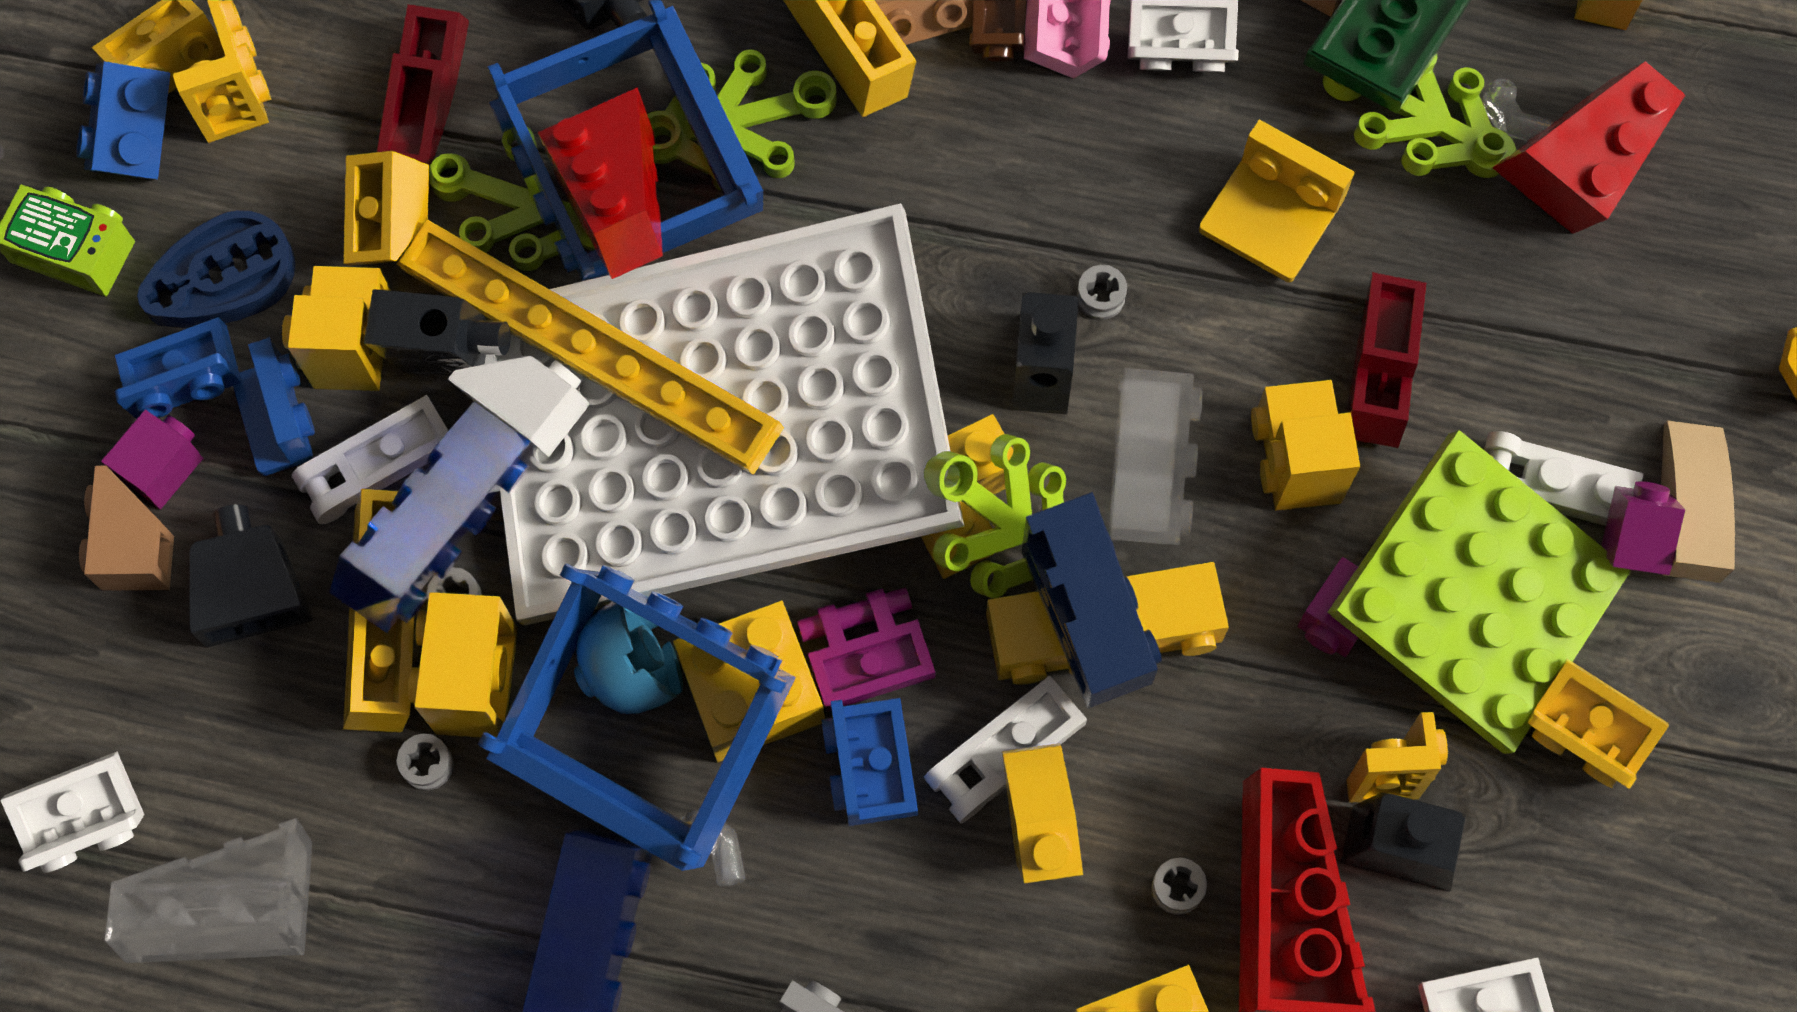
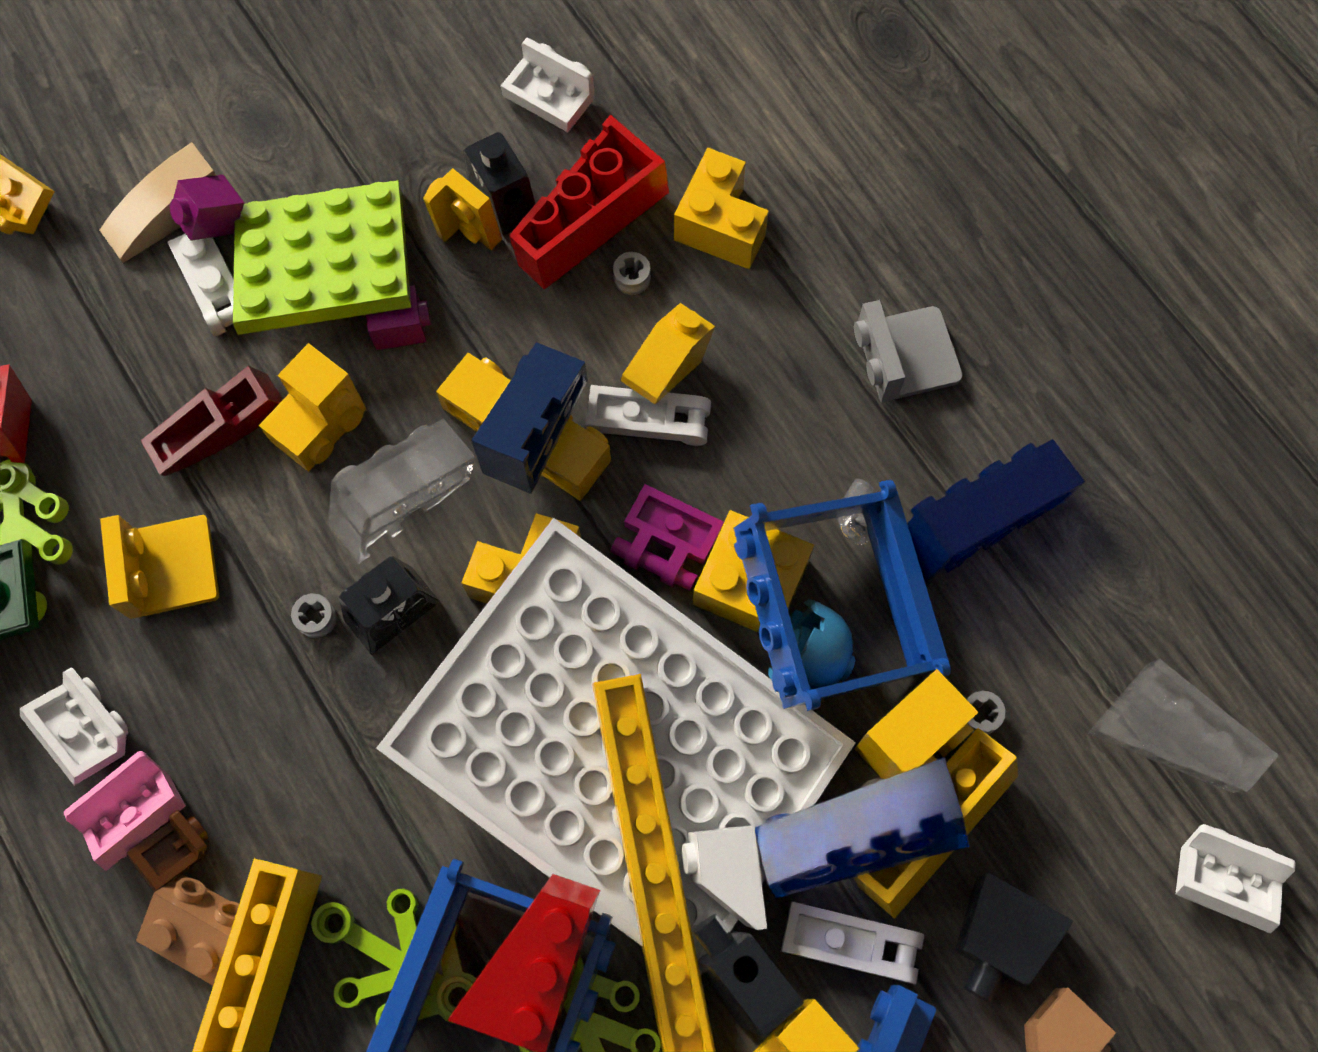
camera: 135 degrees left, 0 degrees up
blue bracket [821,698,918,826] -> none
lime plant [924,434,1066,598] -> none
yellow bracket [1527,659,1669,789] -> none

